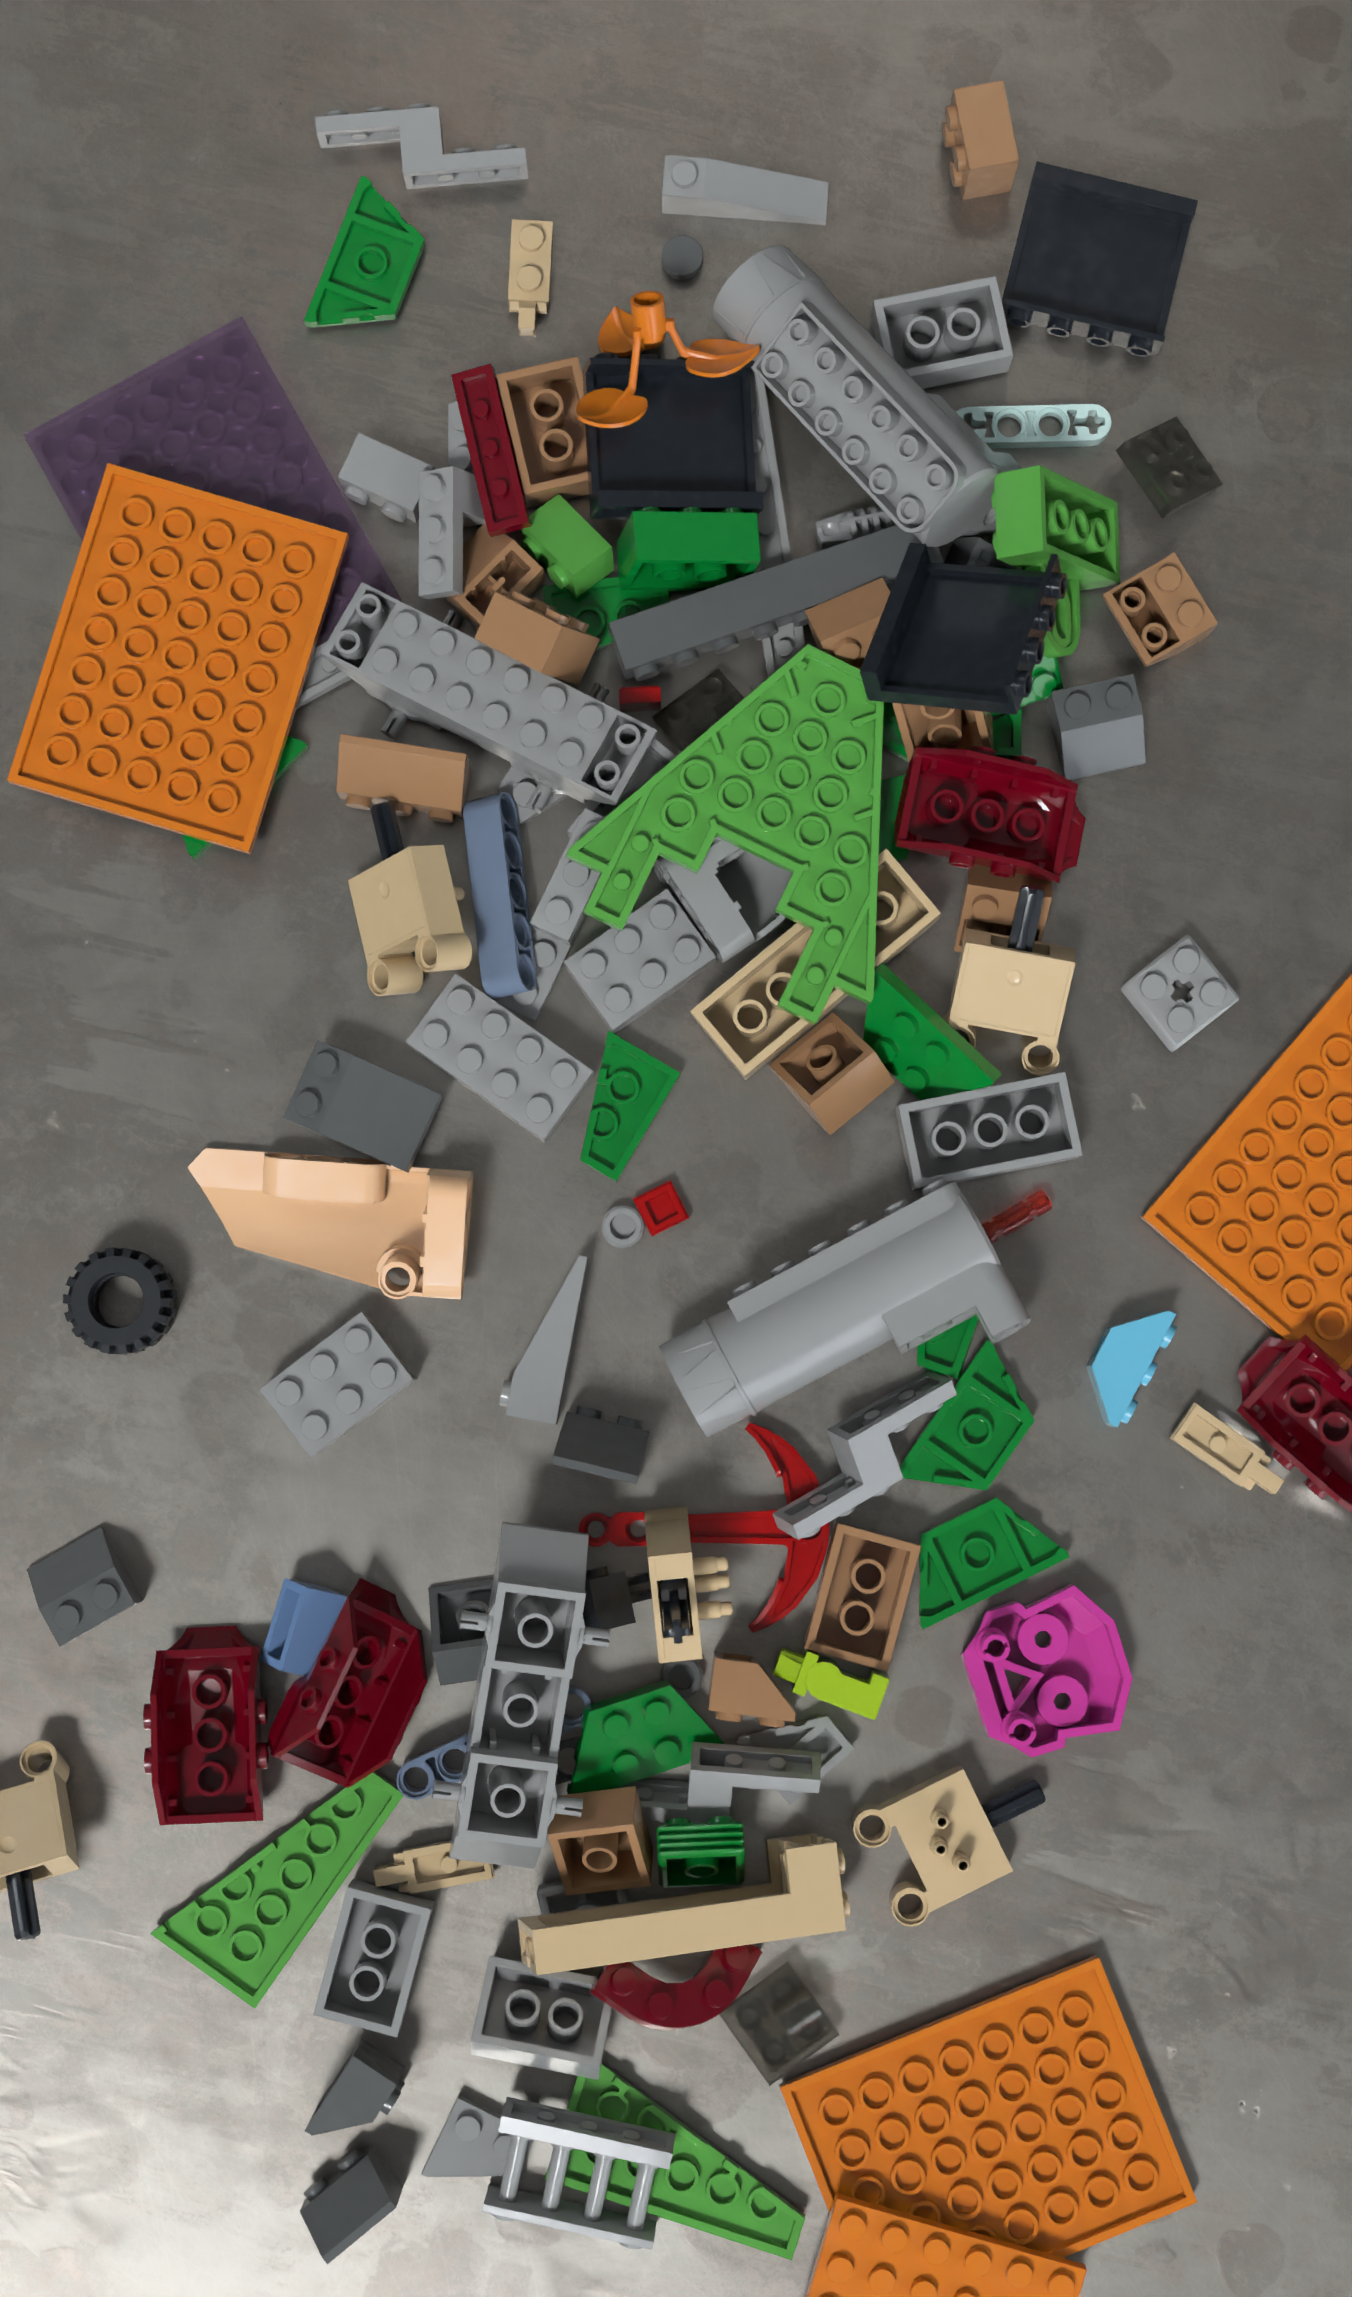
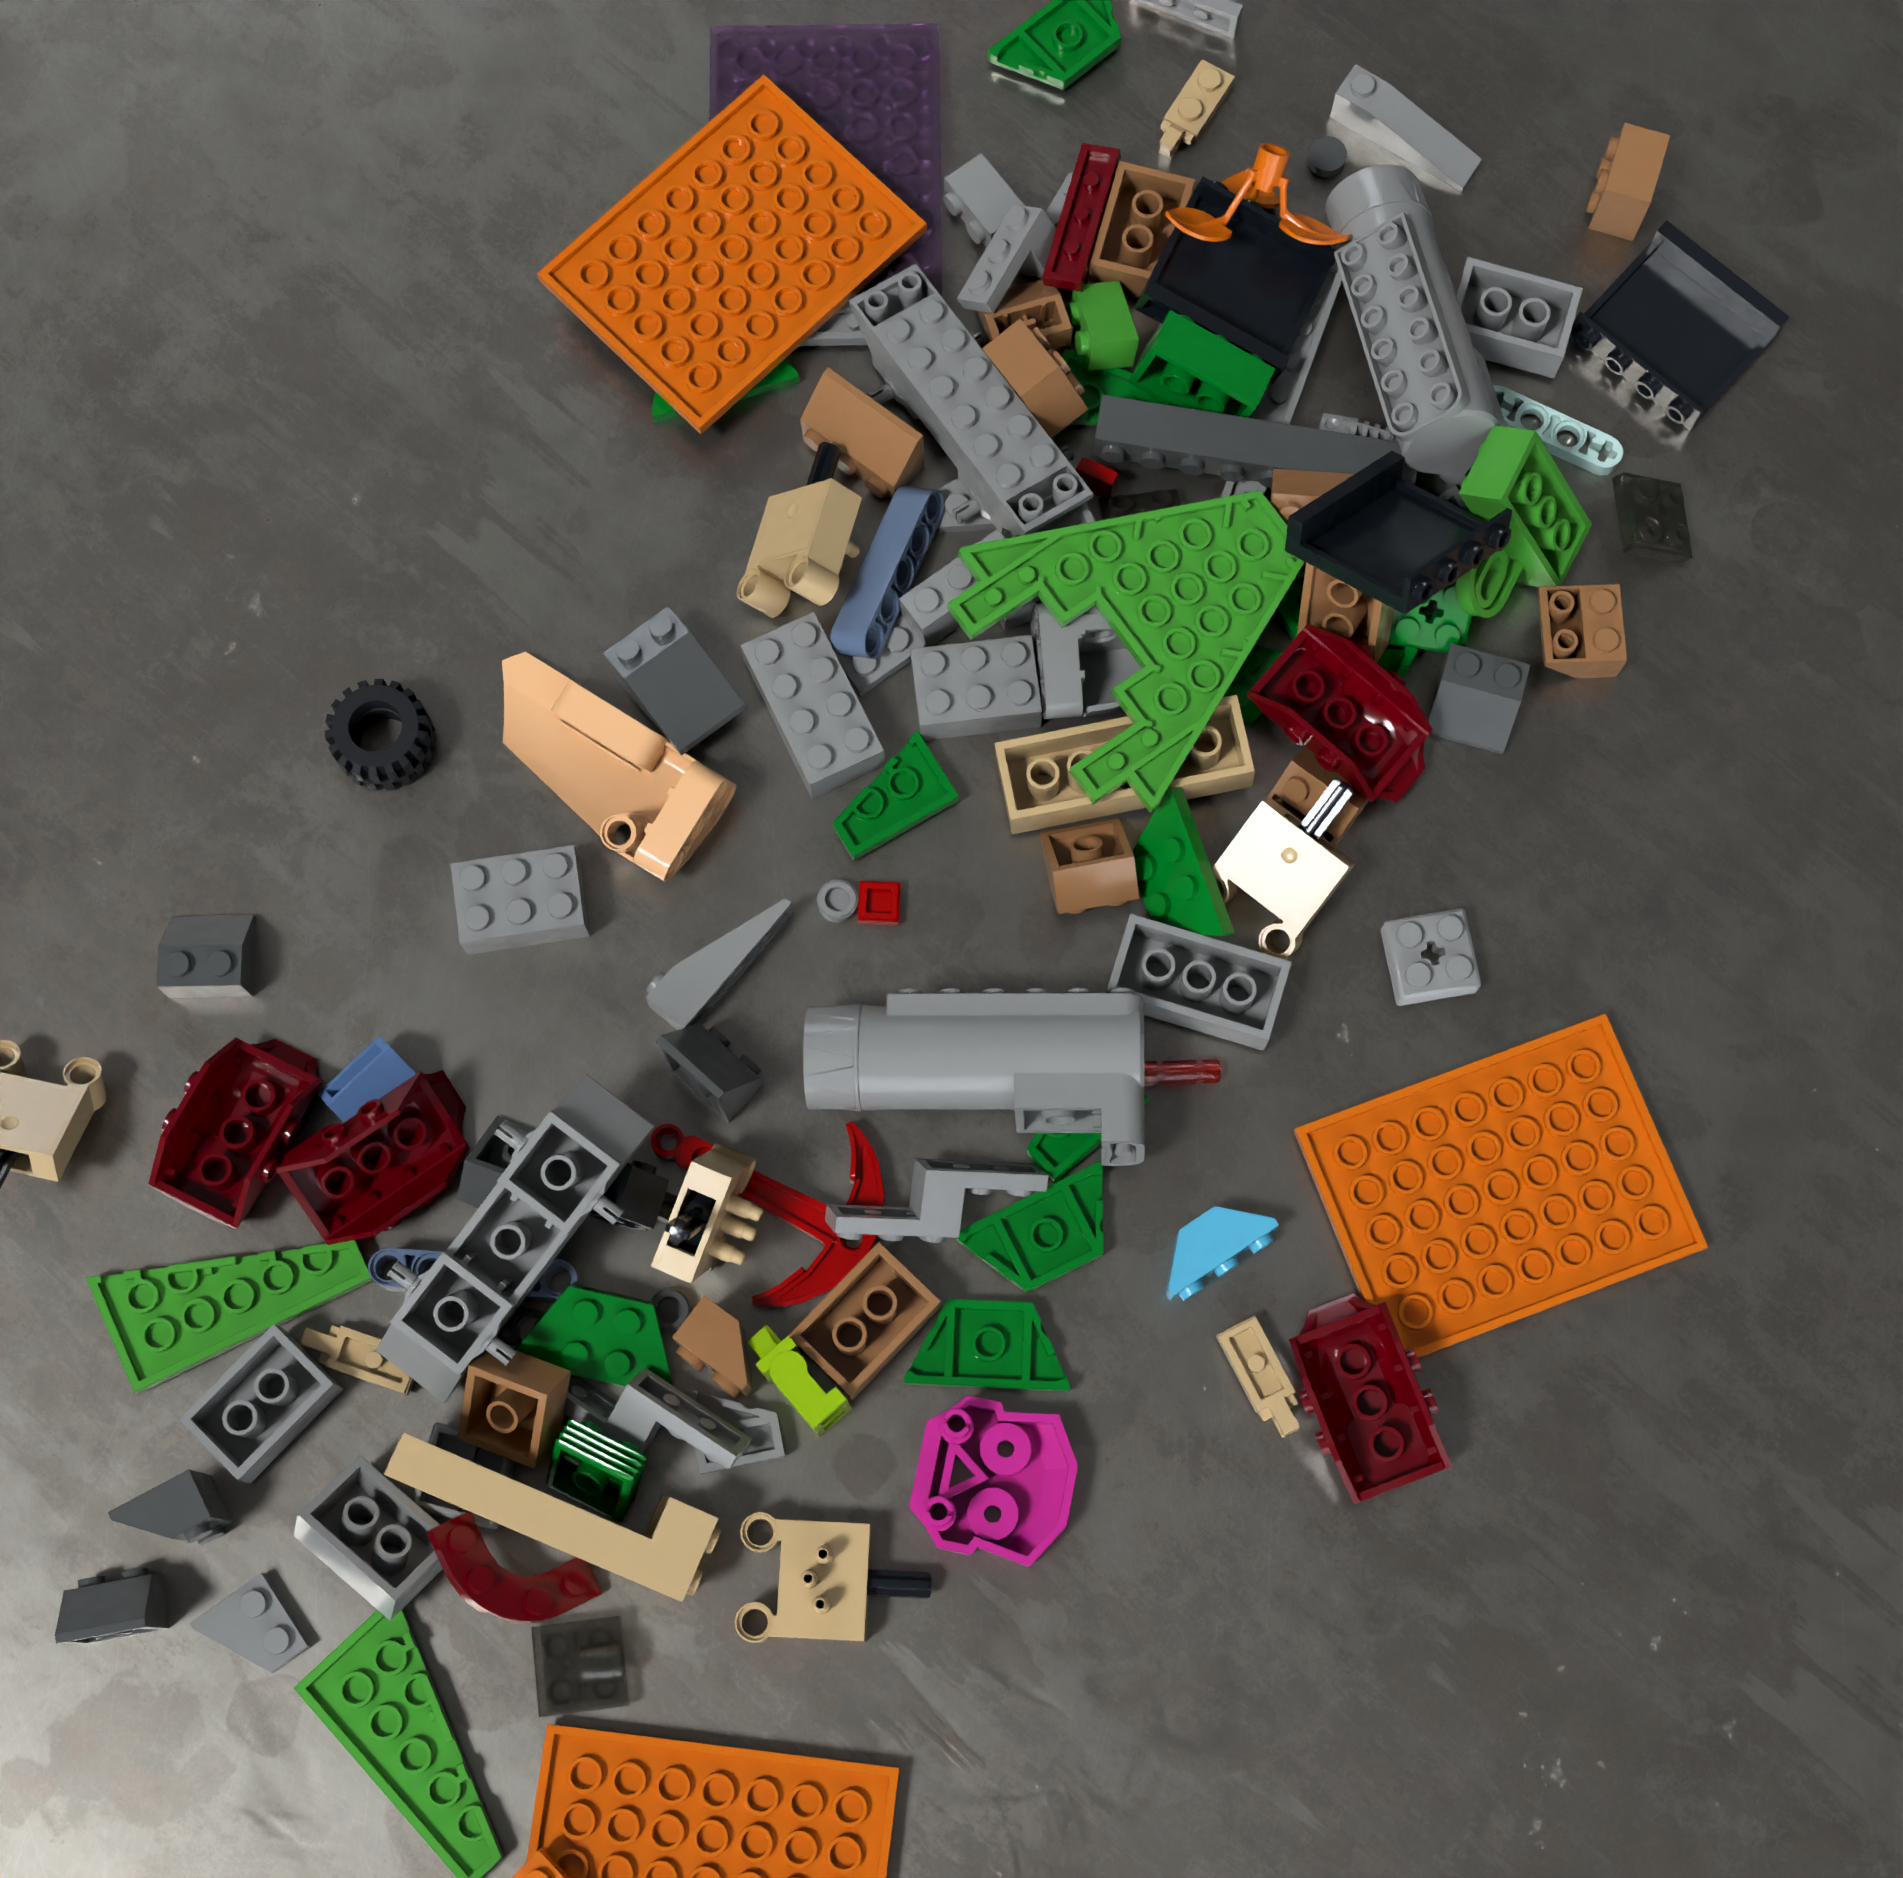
camera: 30 degrees right, 10 degrees down
light grey fence [482,2097,676,2250] -> none

